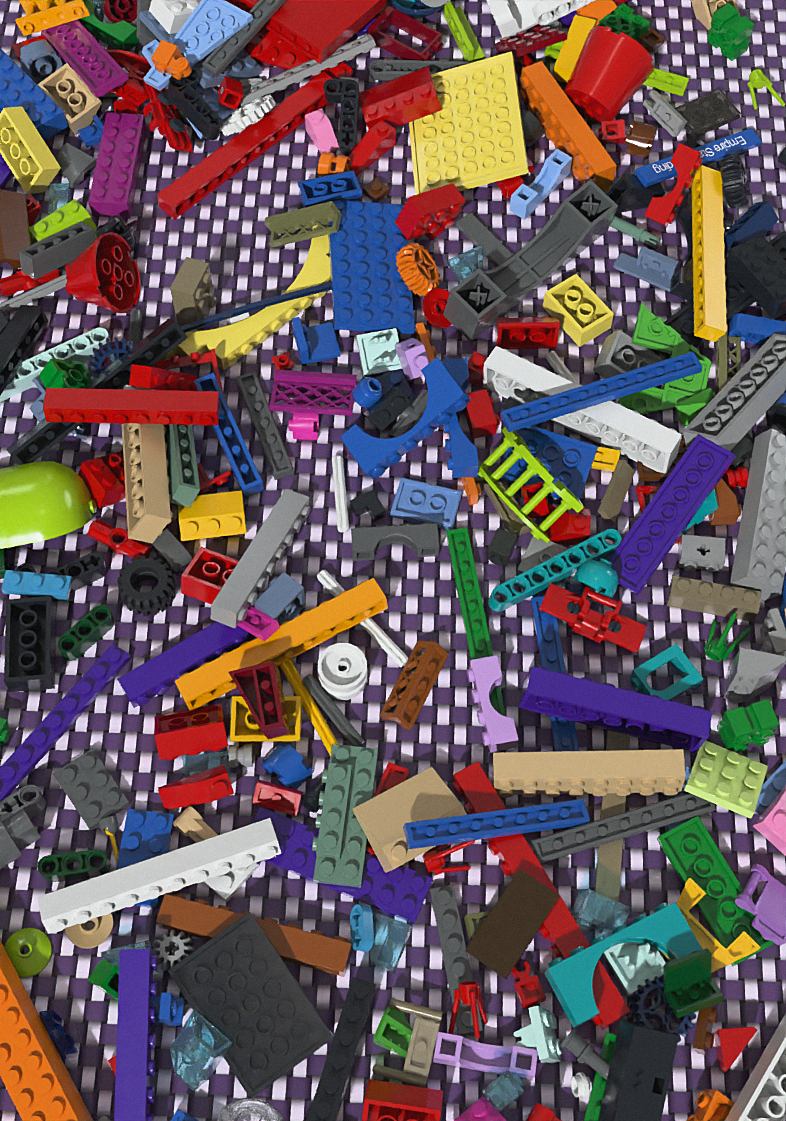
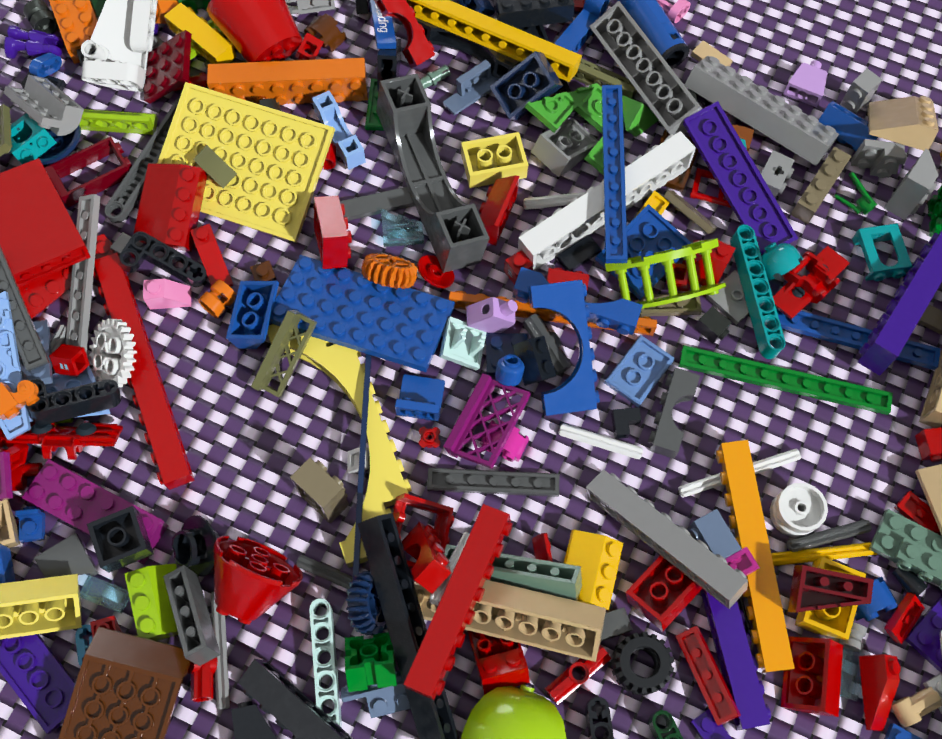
camera: 70 degrees left, 5 degrees up
blue brick [194,373,264,498] -> none
dark orange fence [379,641,449,730] -> none
lavender arch [467,655,518,753] -> none
none -> black brick [87,506,154,573]
none -> olive slope [193,145,237,188]
none -> dark blue brick [490,51,563,120]
none -> red plate [675,626,741,726]

